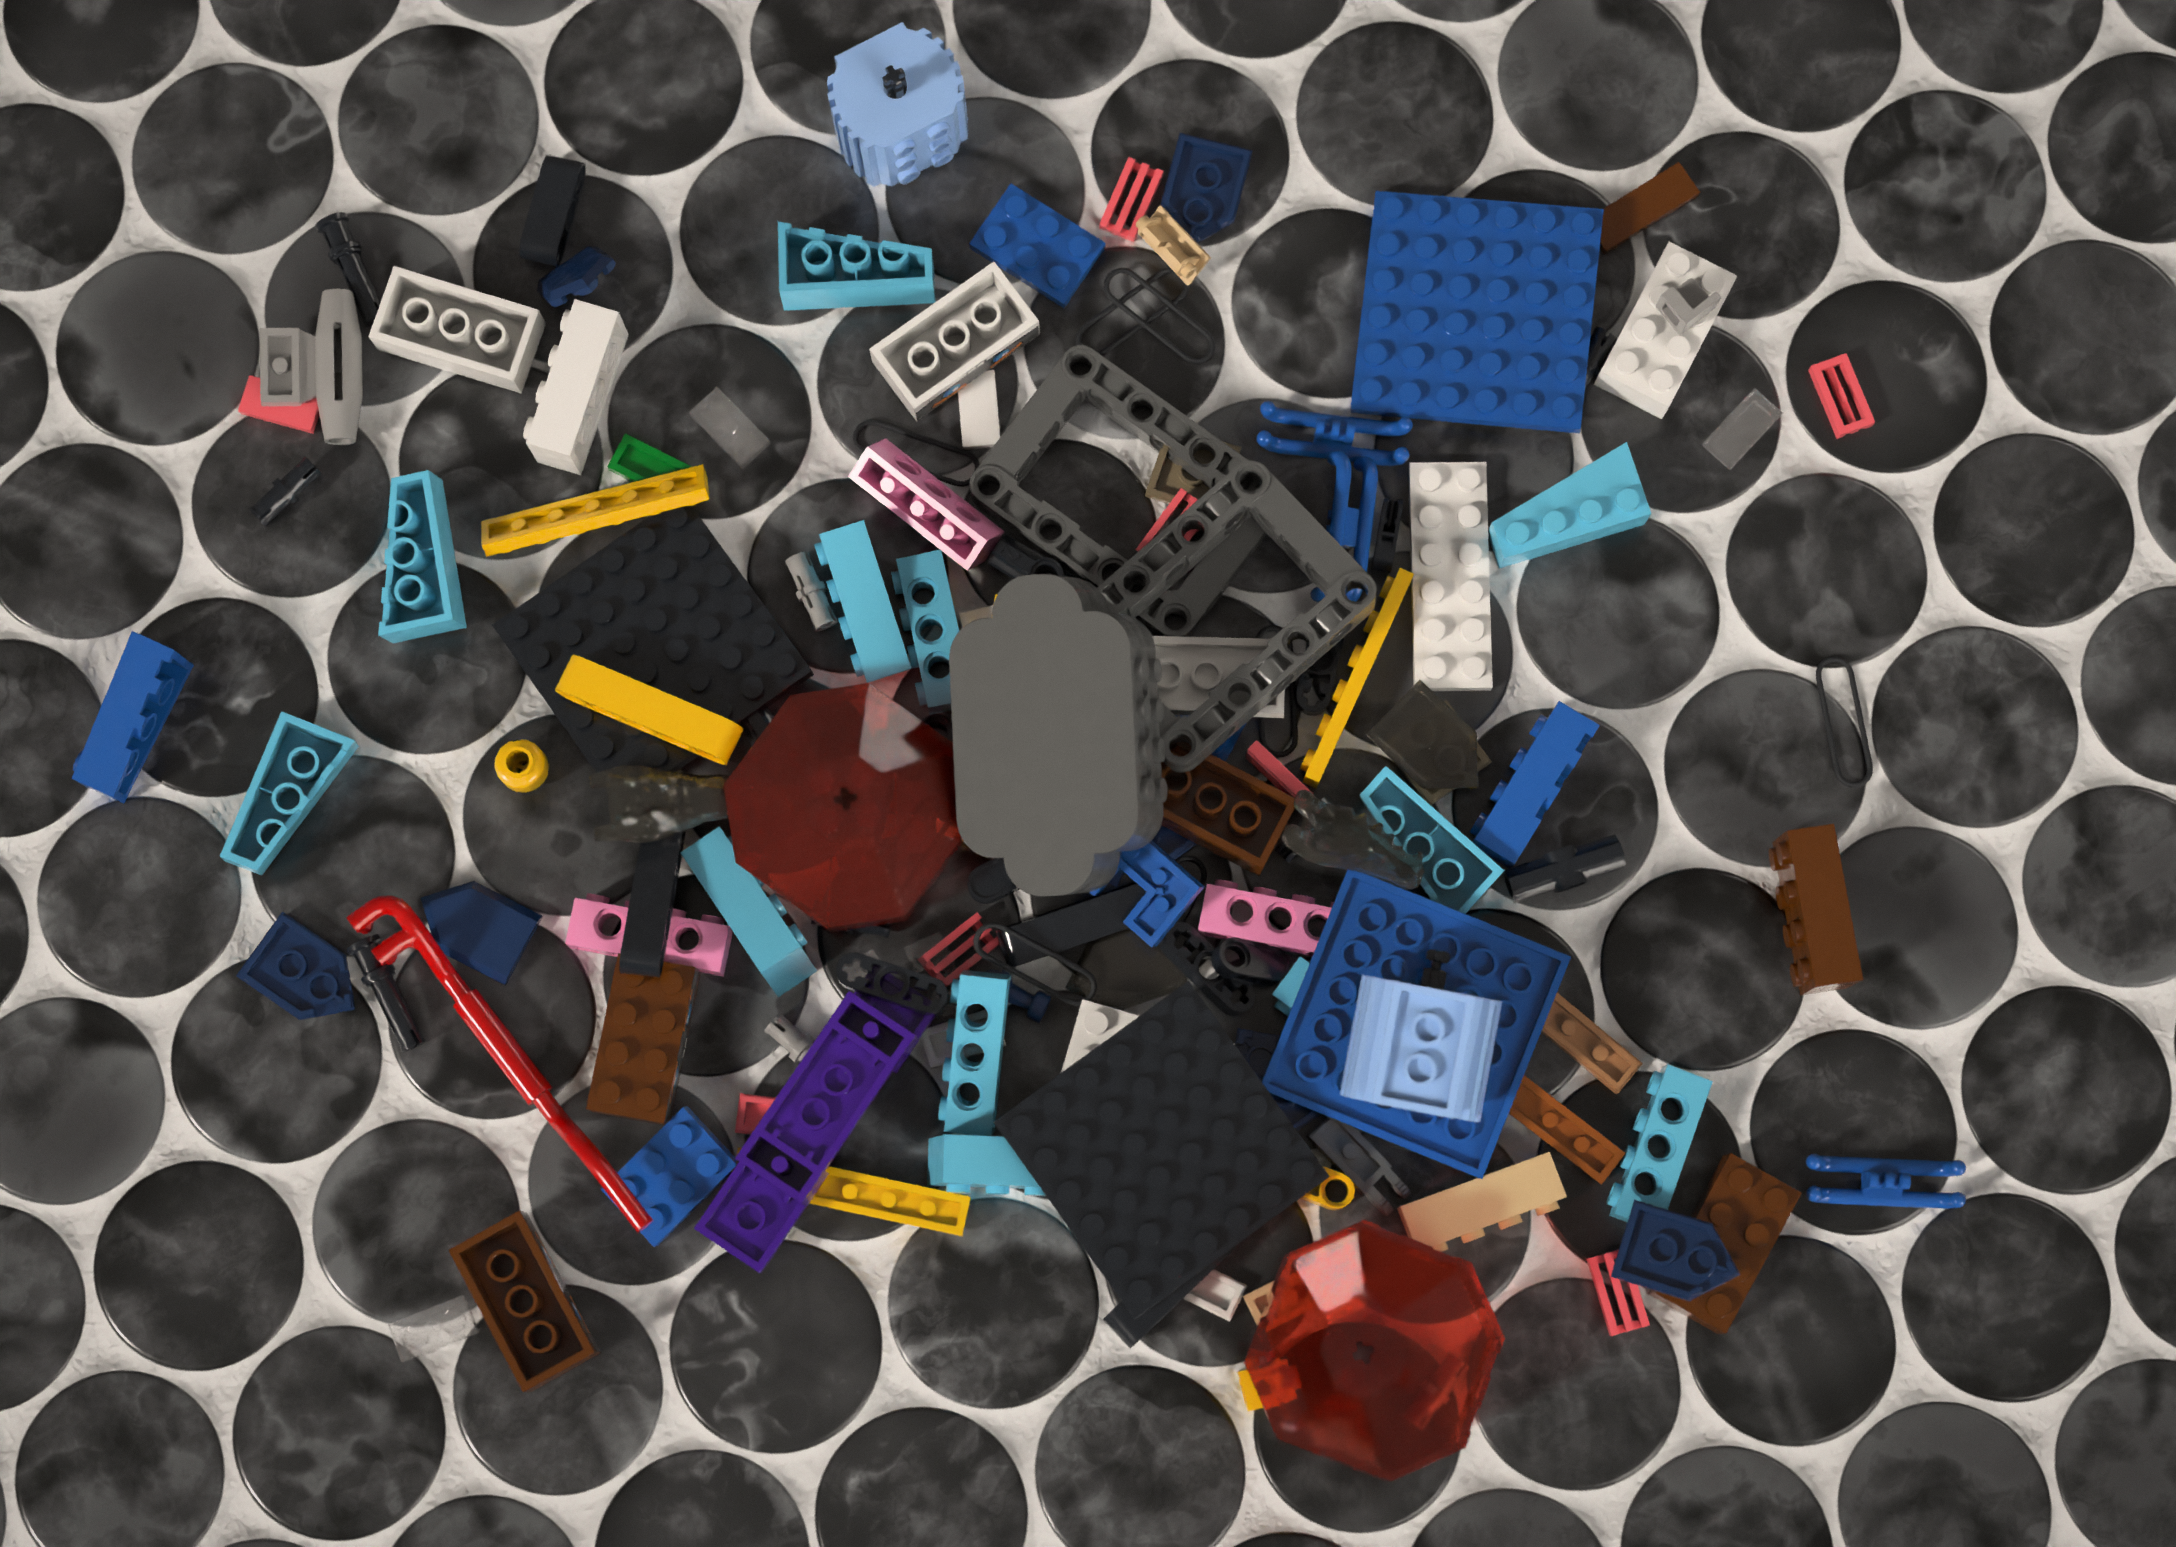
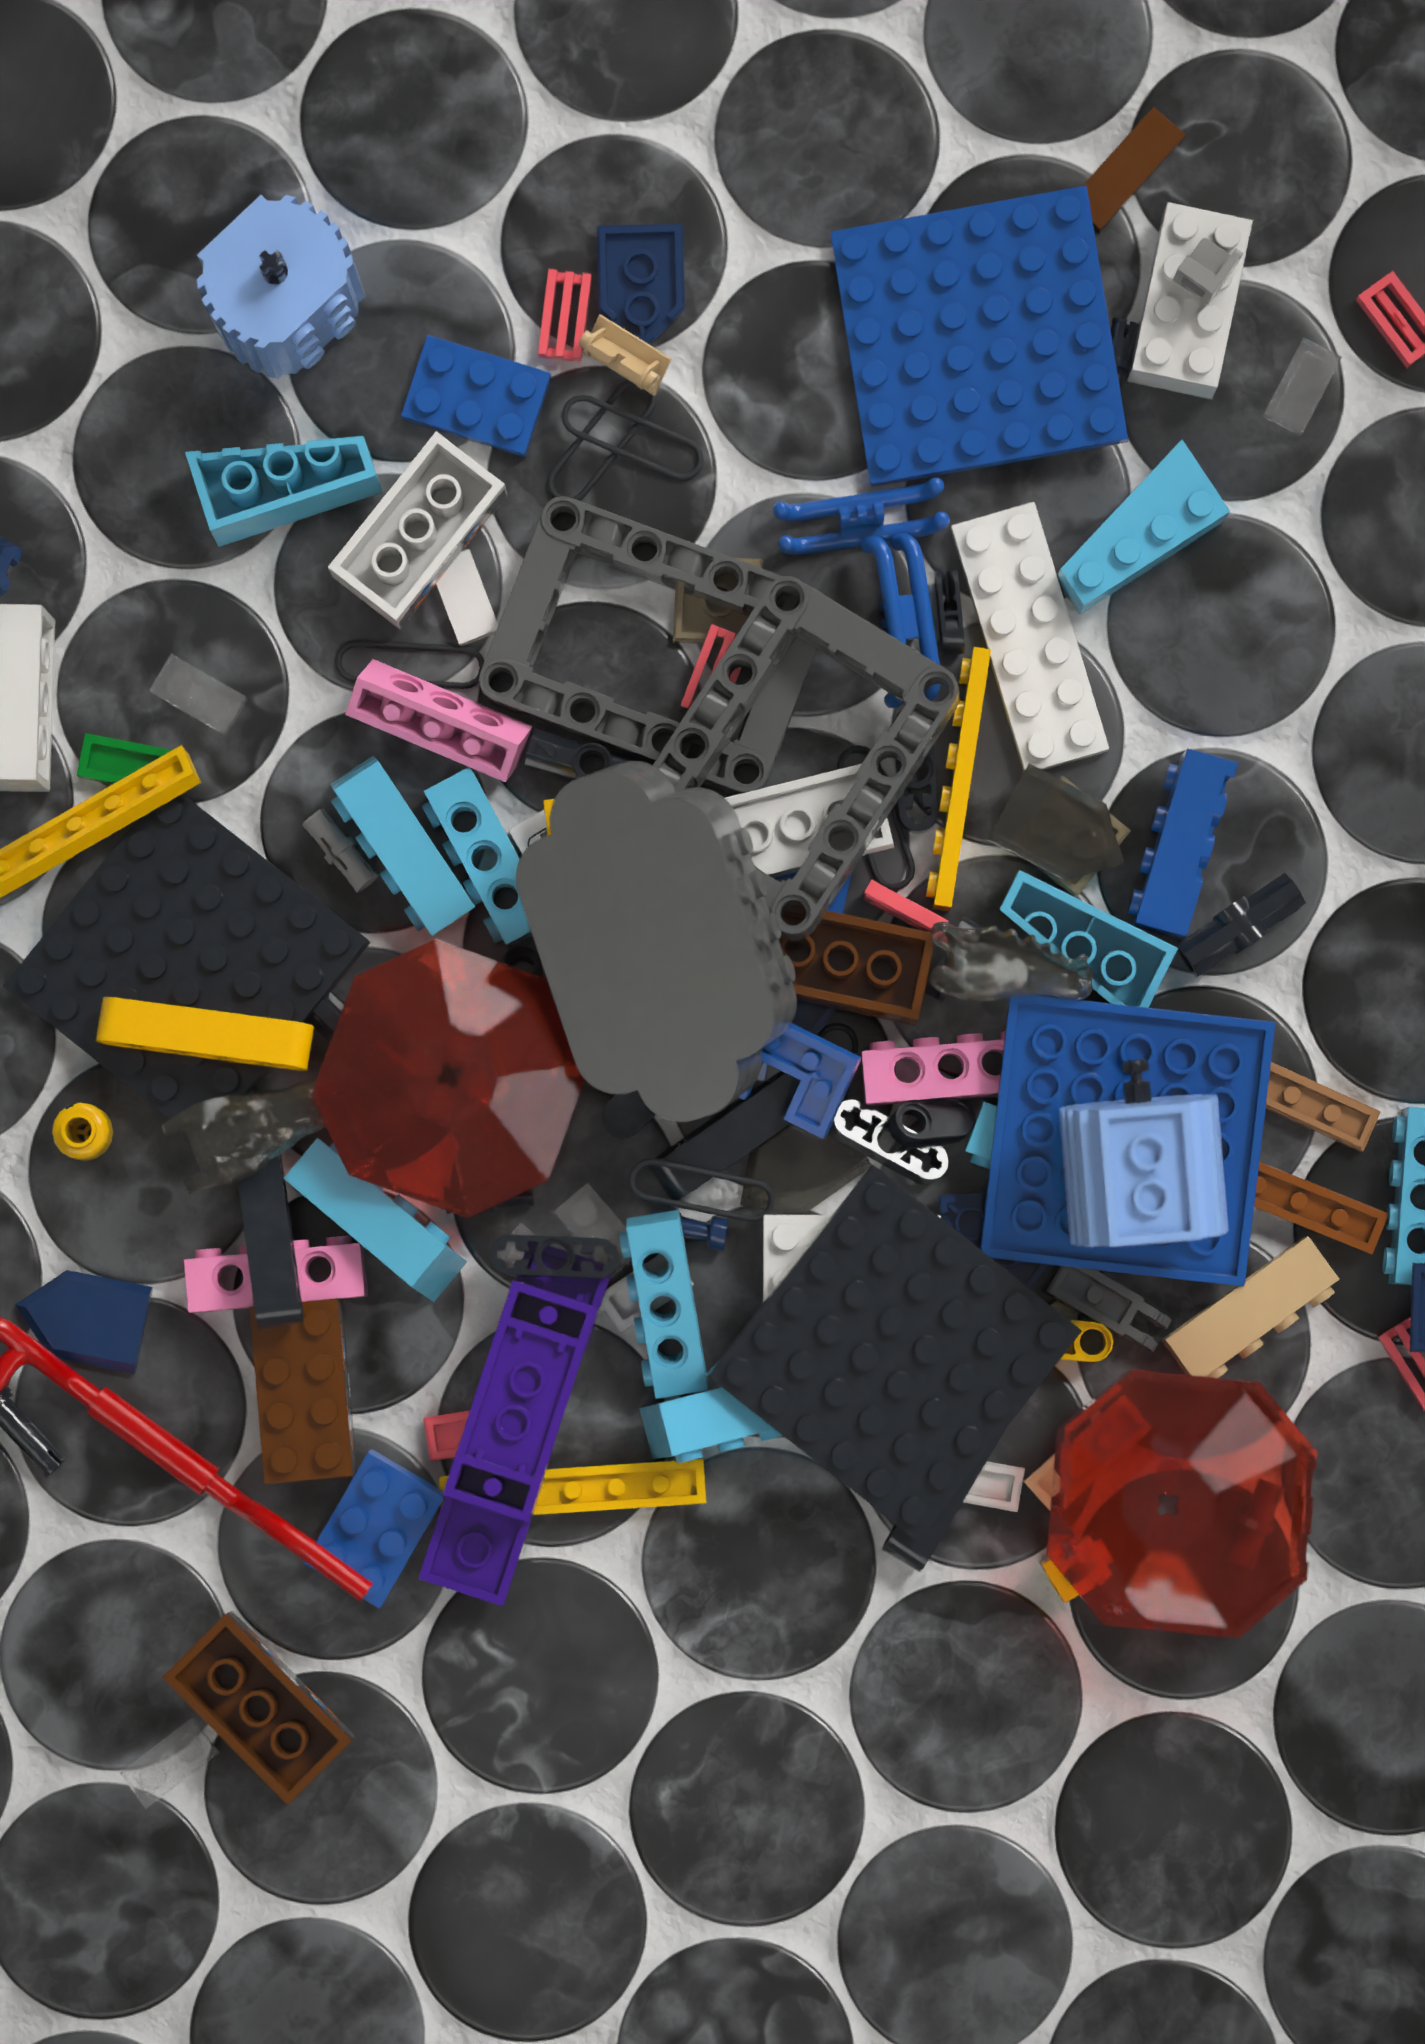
camera: 15 degrees left, 5 degrees up
light grey pin [764,1013,815,1062] -> none
coral tile [918,912,999,987] -> none

